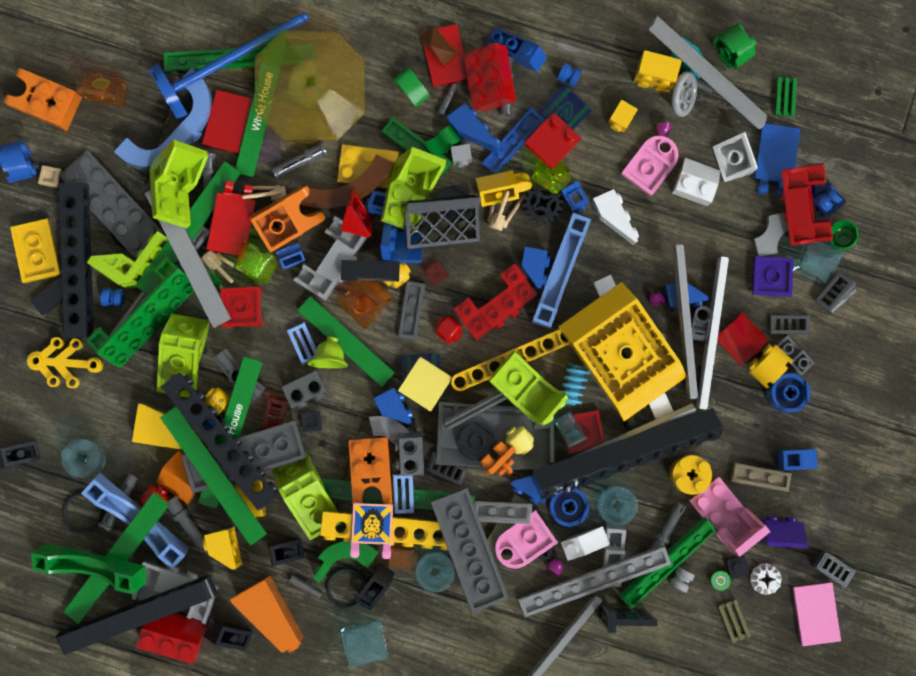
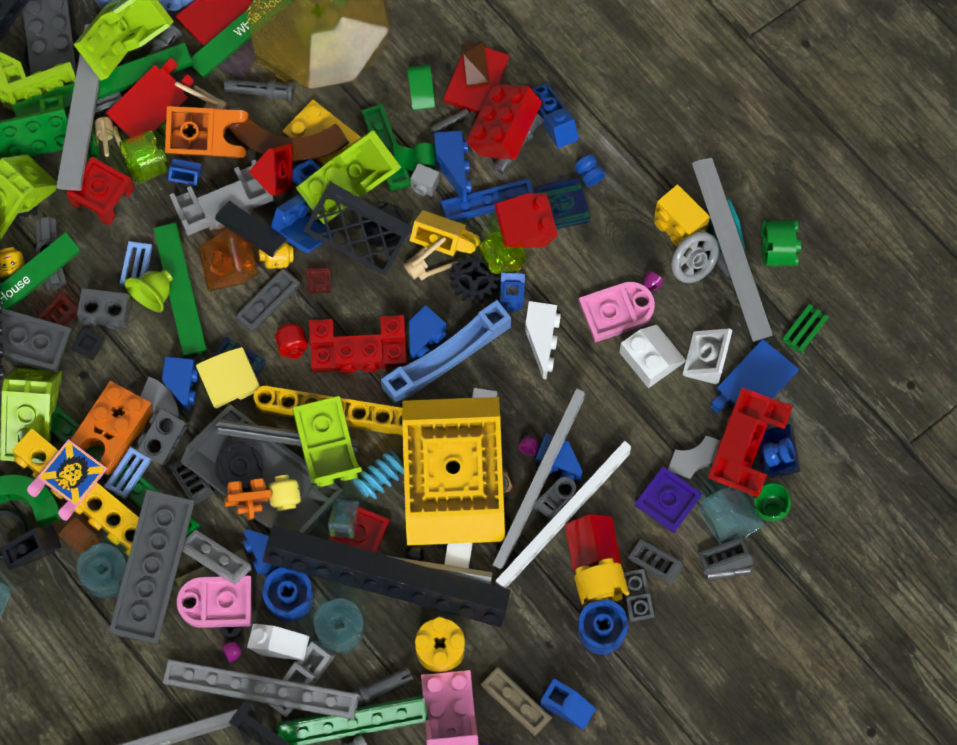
camera: 35 degrees right, 15 degrees down
yellow brick [608,100,638,133] -> none

